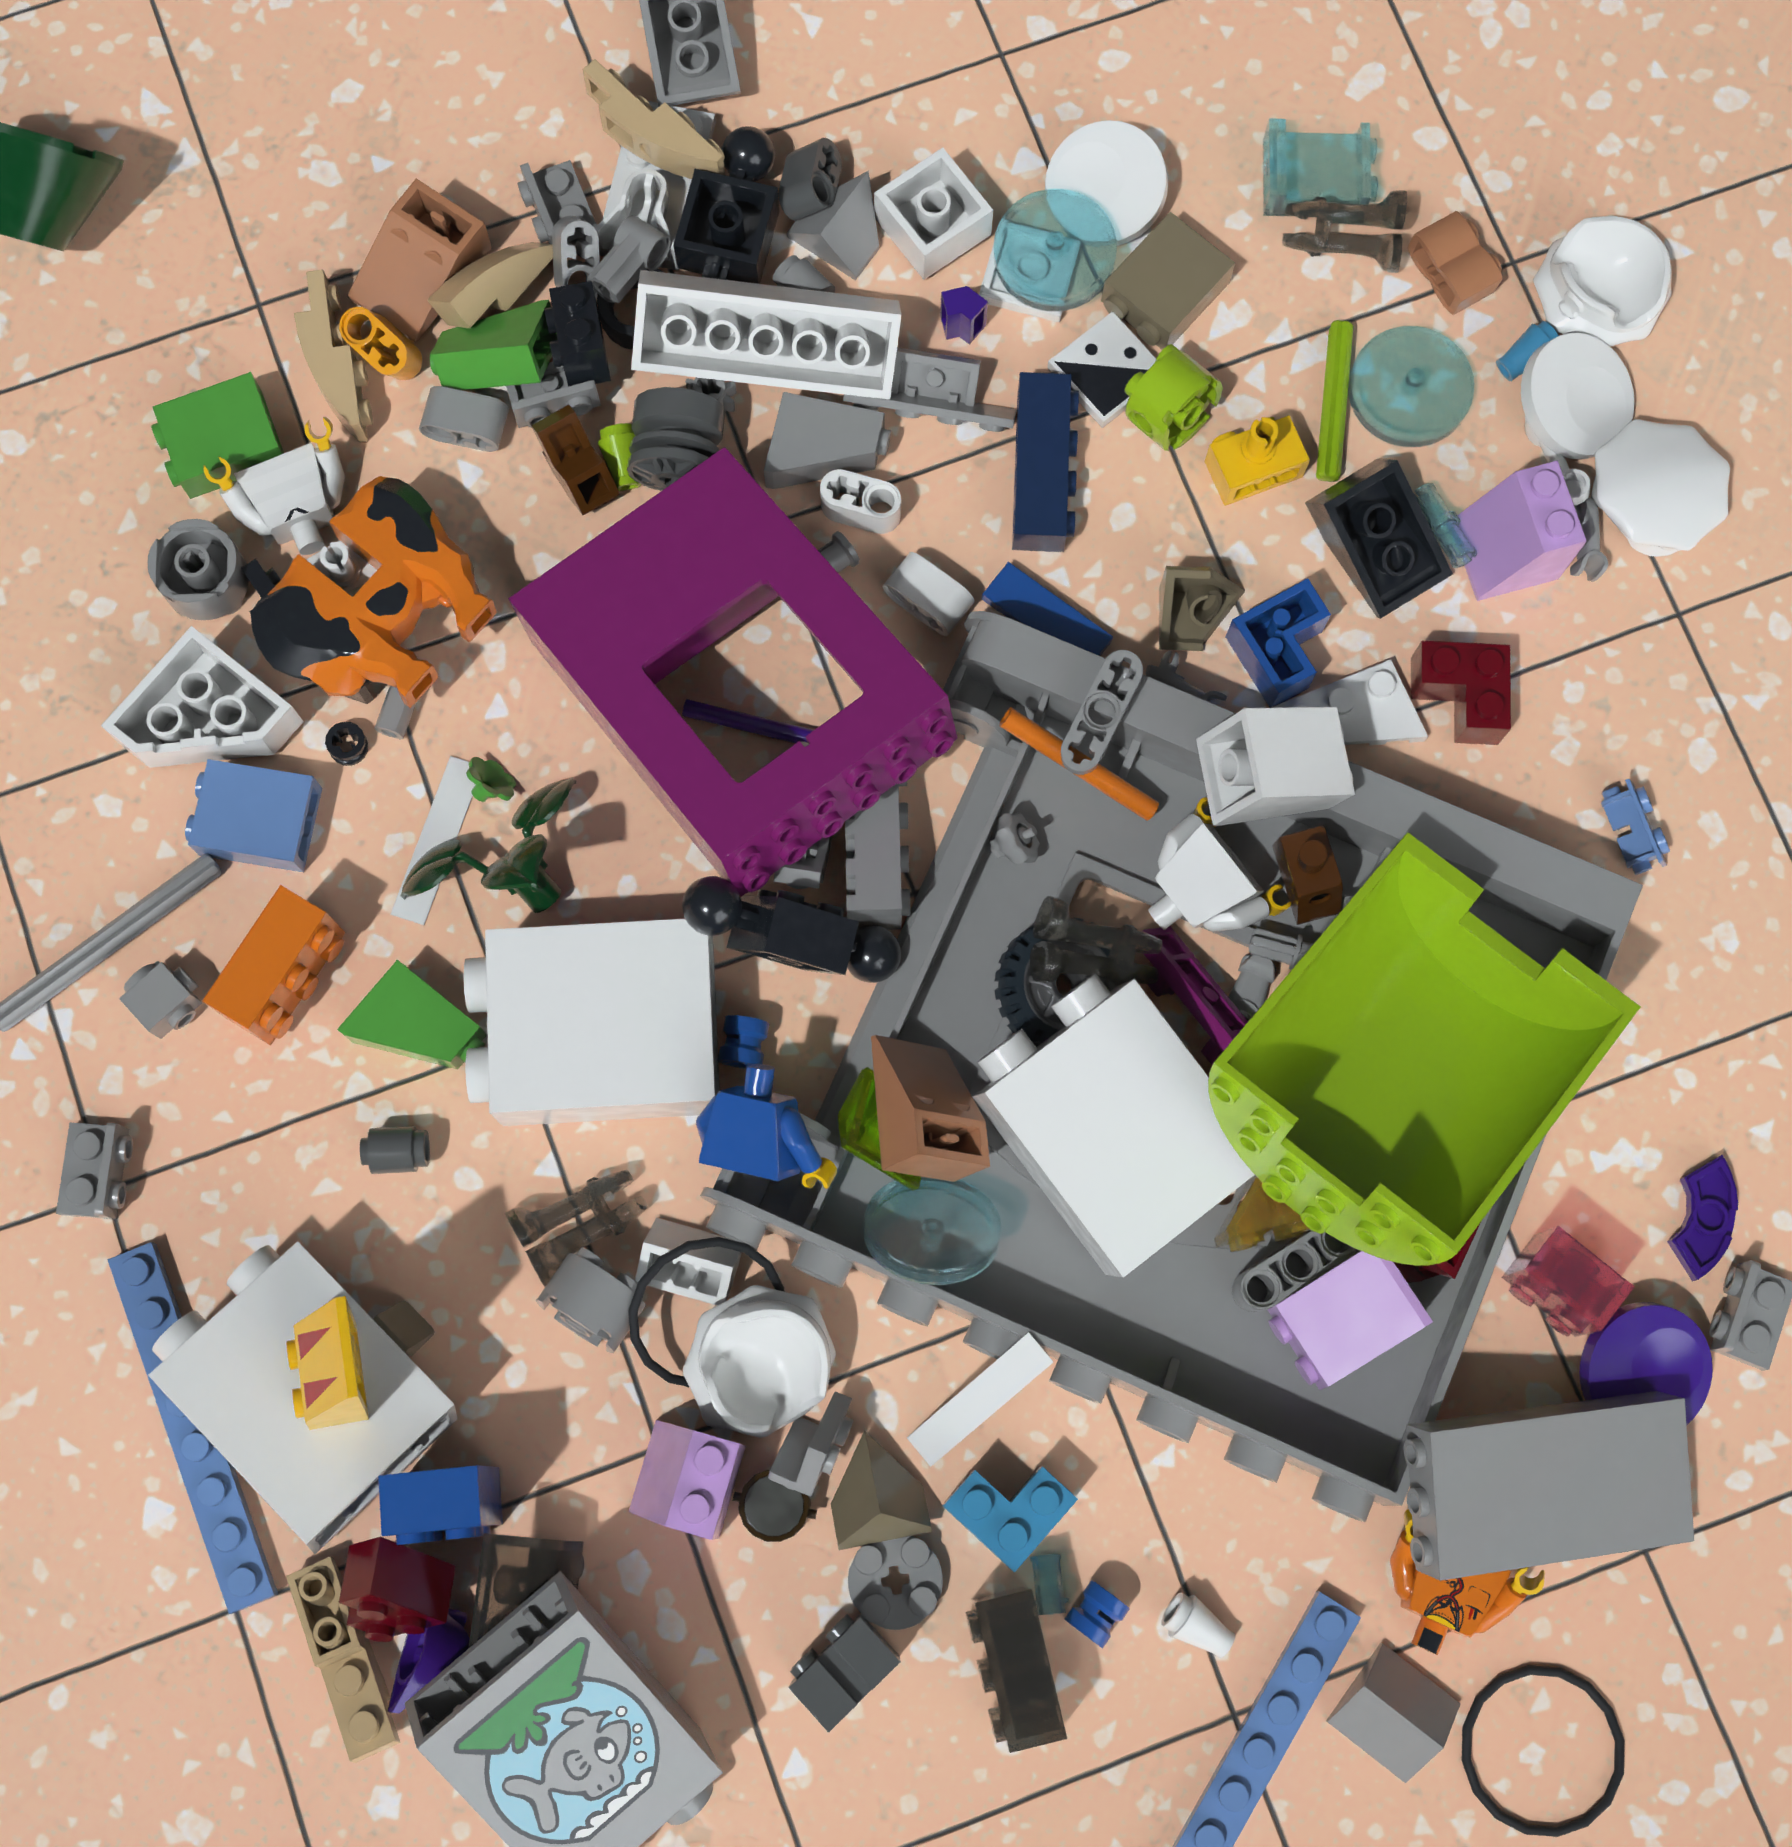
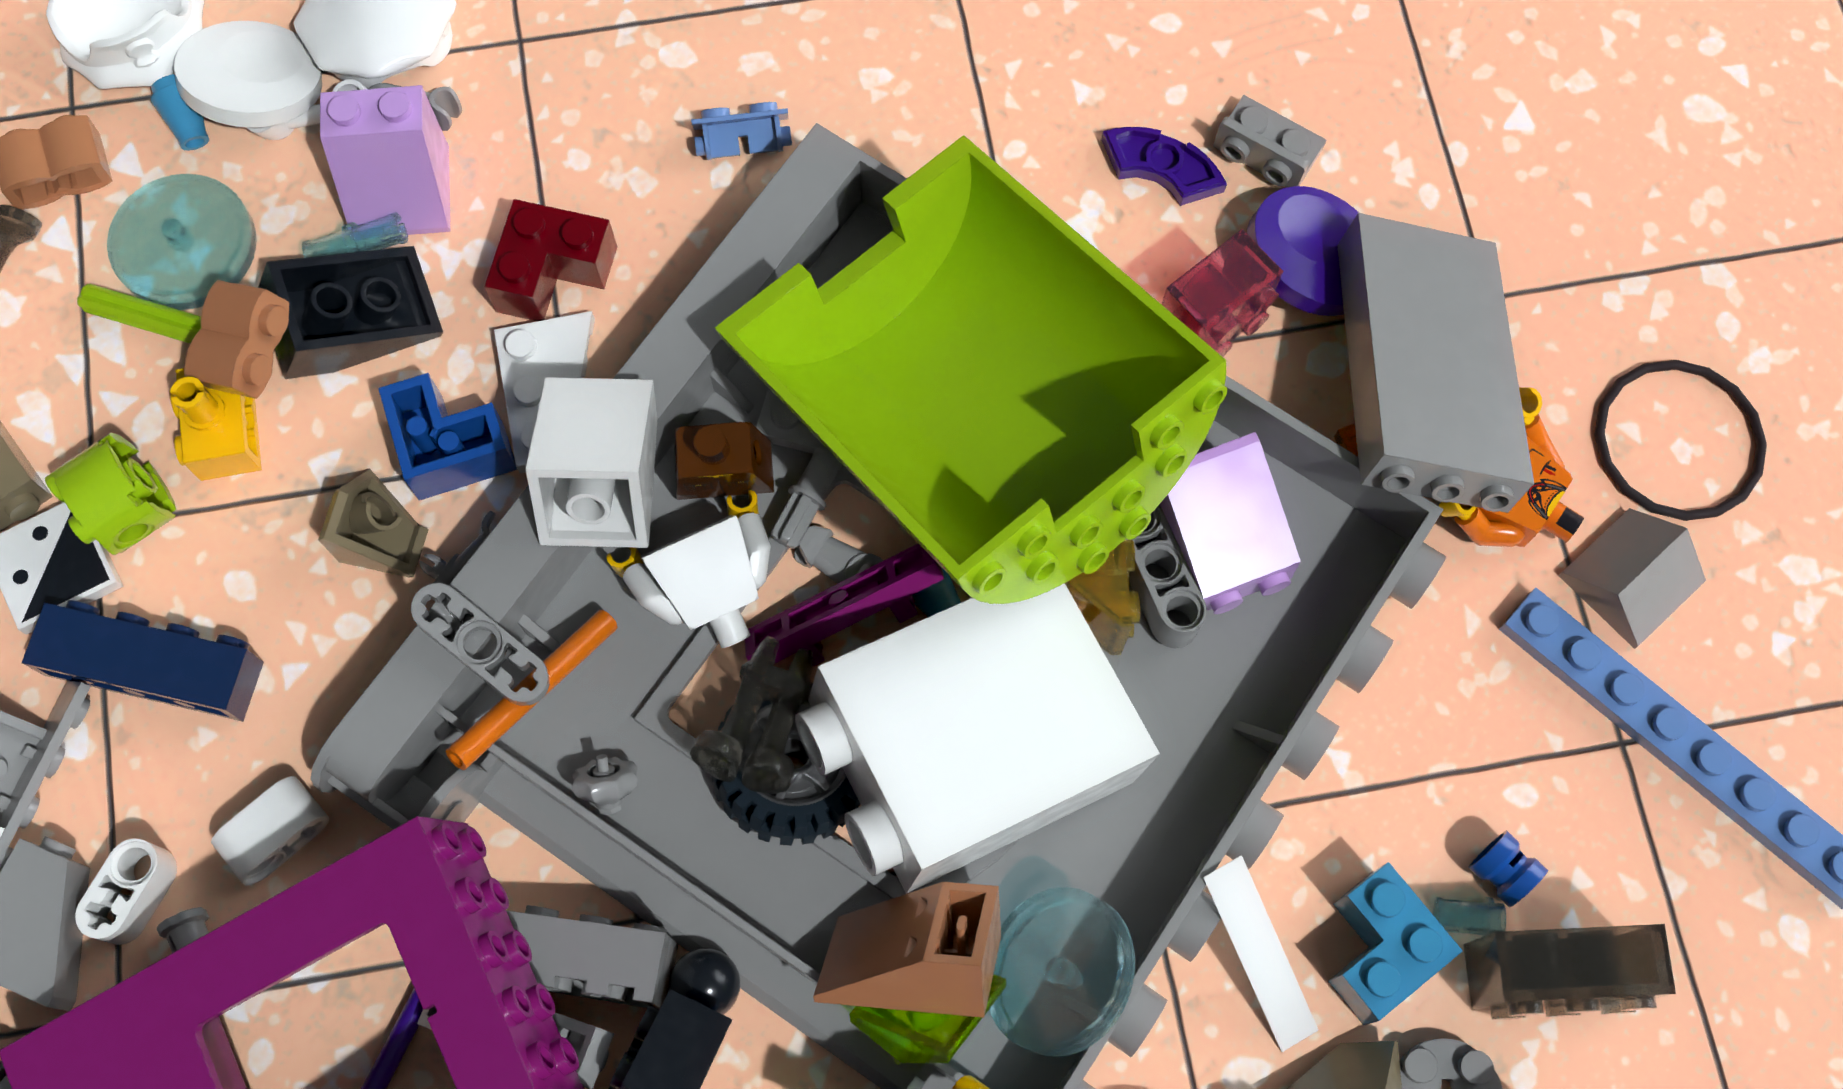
camera: 80 degrees left, 5 degrees down
blue tile [982,562,1113,656] -> none
white cone [1161,1592,1235,1658] -> none
none -> nougat brick [184,280,289,399]

